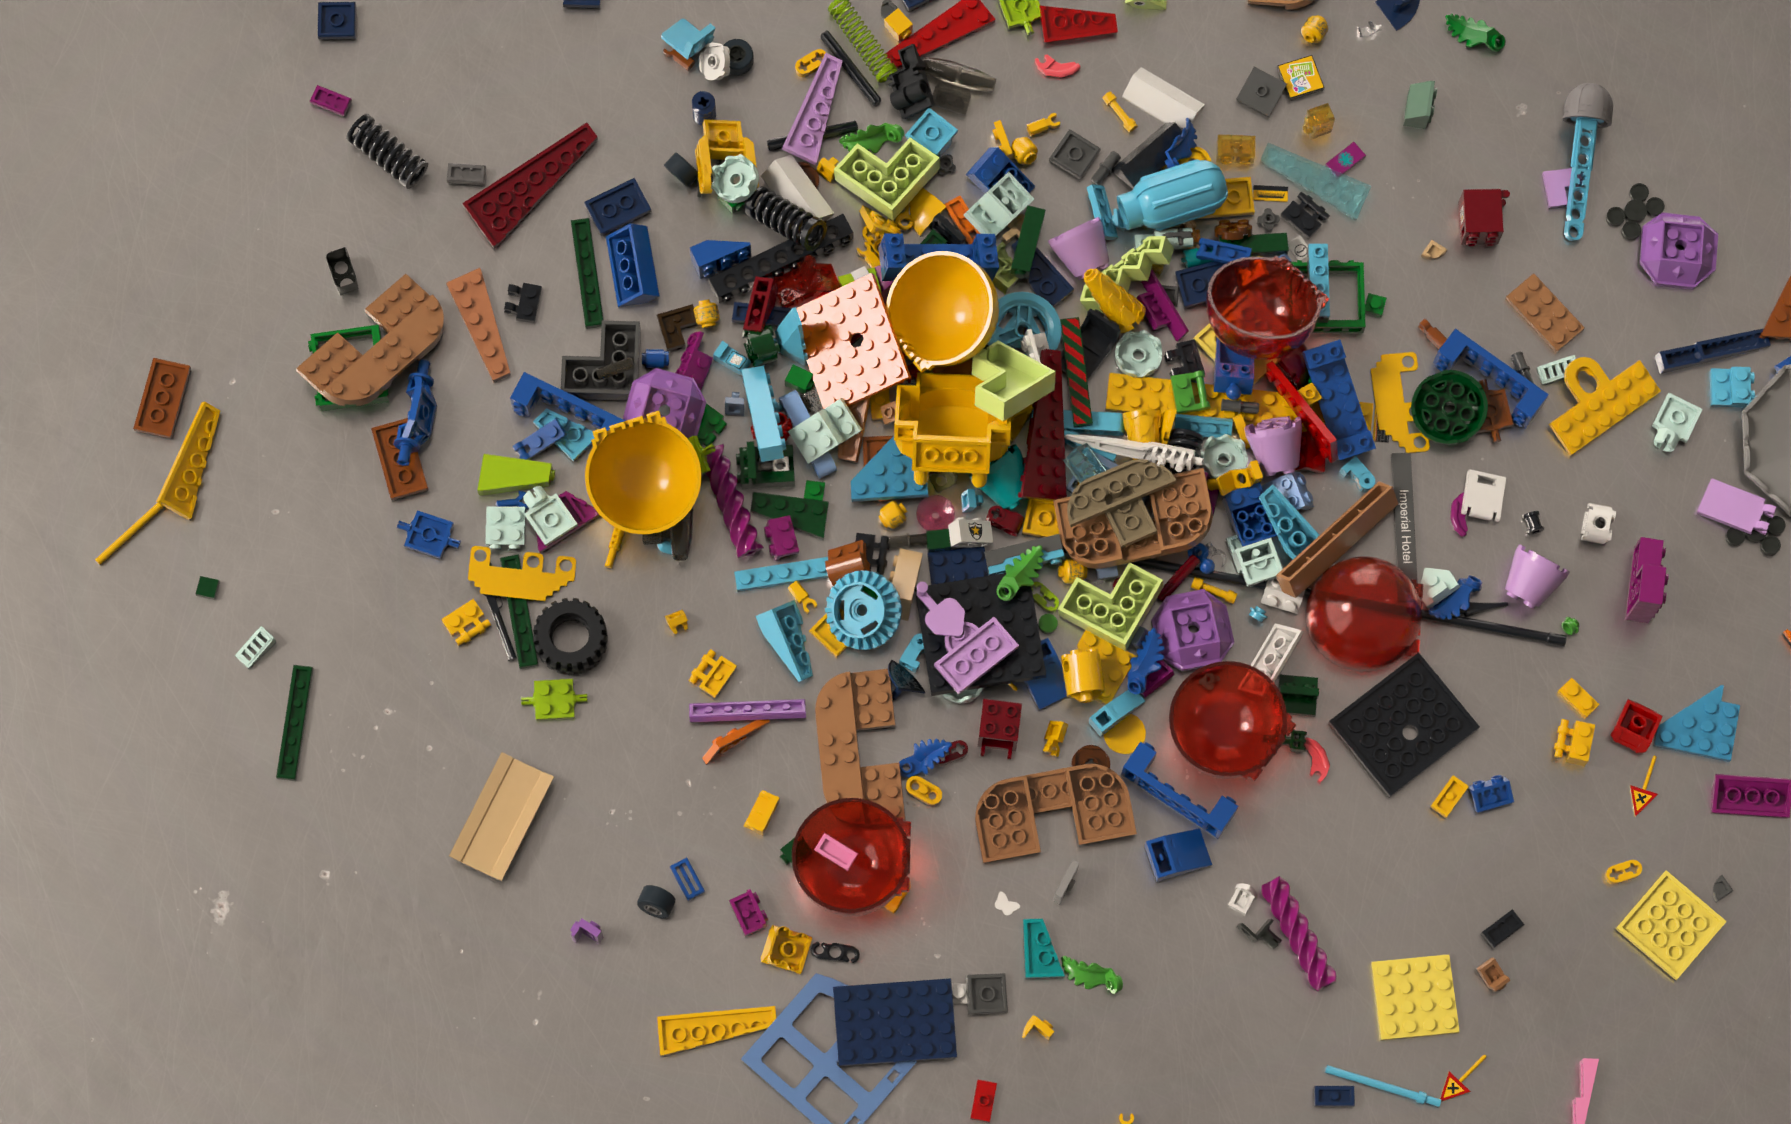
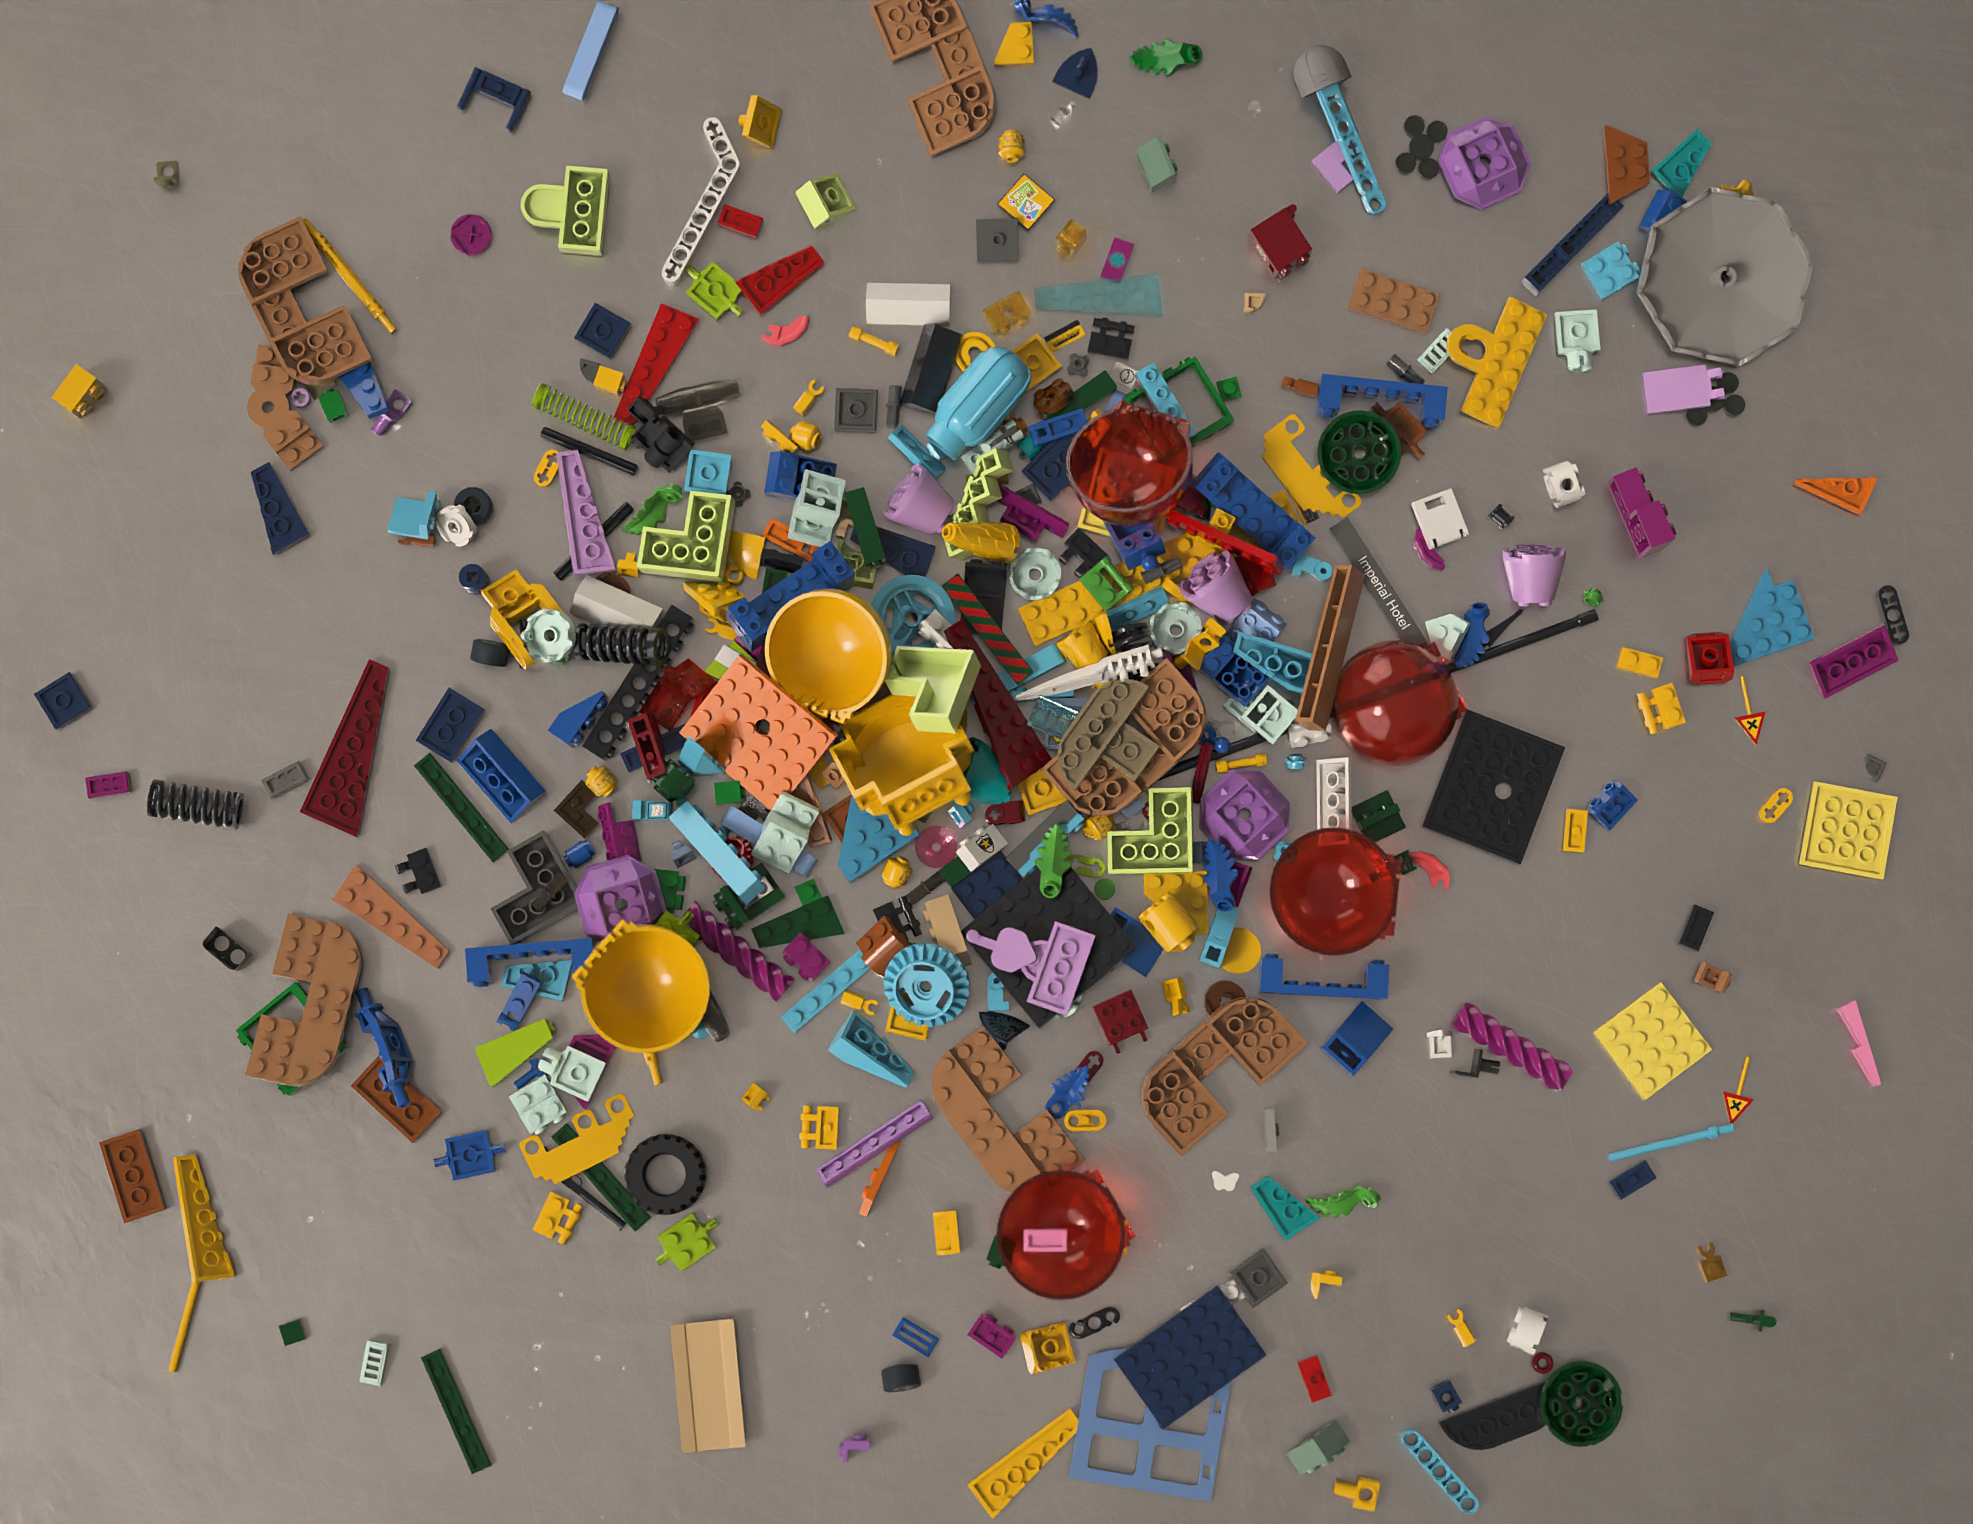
camera: 25 degrees left, 10 degrees up
blue plant [1165,118,1197,168] -> none

